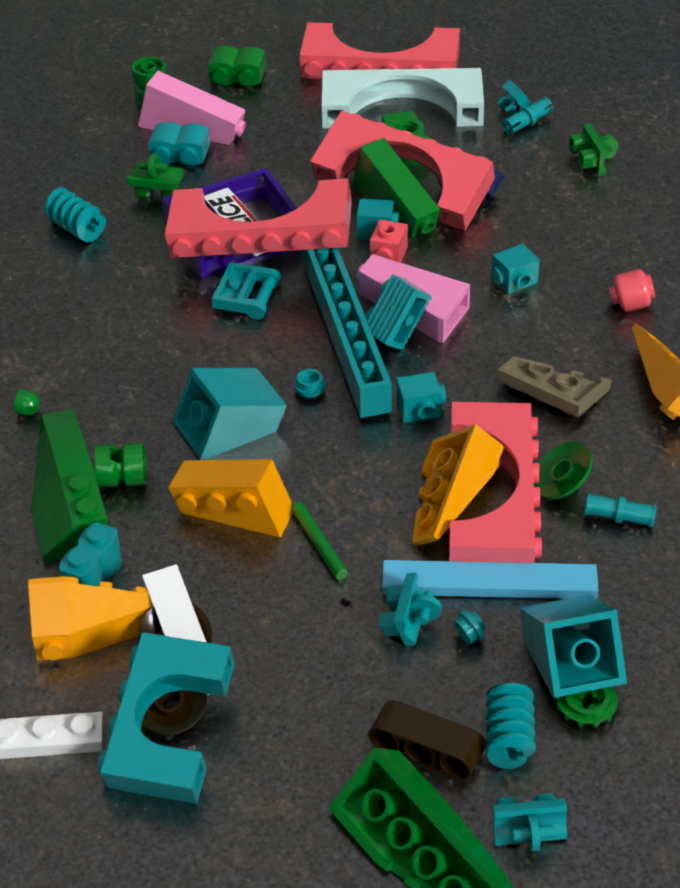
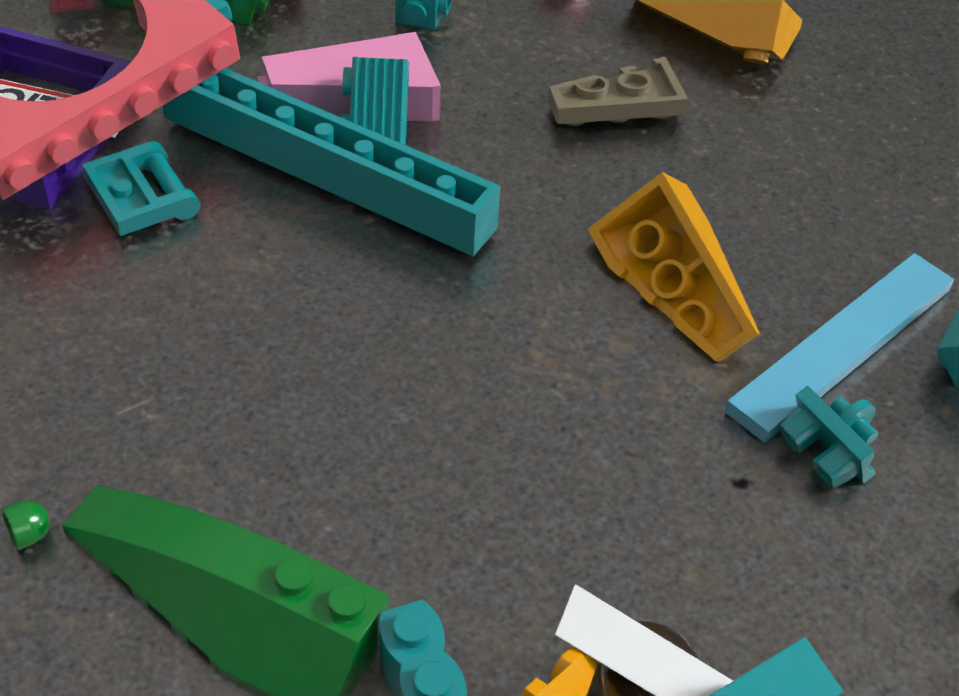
camera: 50 degrees left, 5 degrees up
green wheel [95,442,147,488] -> none
light orange wedge [168,459,293,538] -> none
teal slope [172,368,287,460] -> none
green bar [291,502,348,580] -> none
teal plate [294,369,326,398] -> none
coral brick [370,220,408,263] -> none
teal brick [396,372,446,423] -> none
coral arch [449,402,542,563] -> none
teal plate [453,609,486,645] -> none
green dish [534,441,593,500] -> none
teal pin [584,493,657,527] -> none

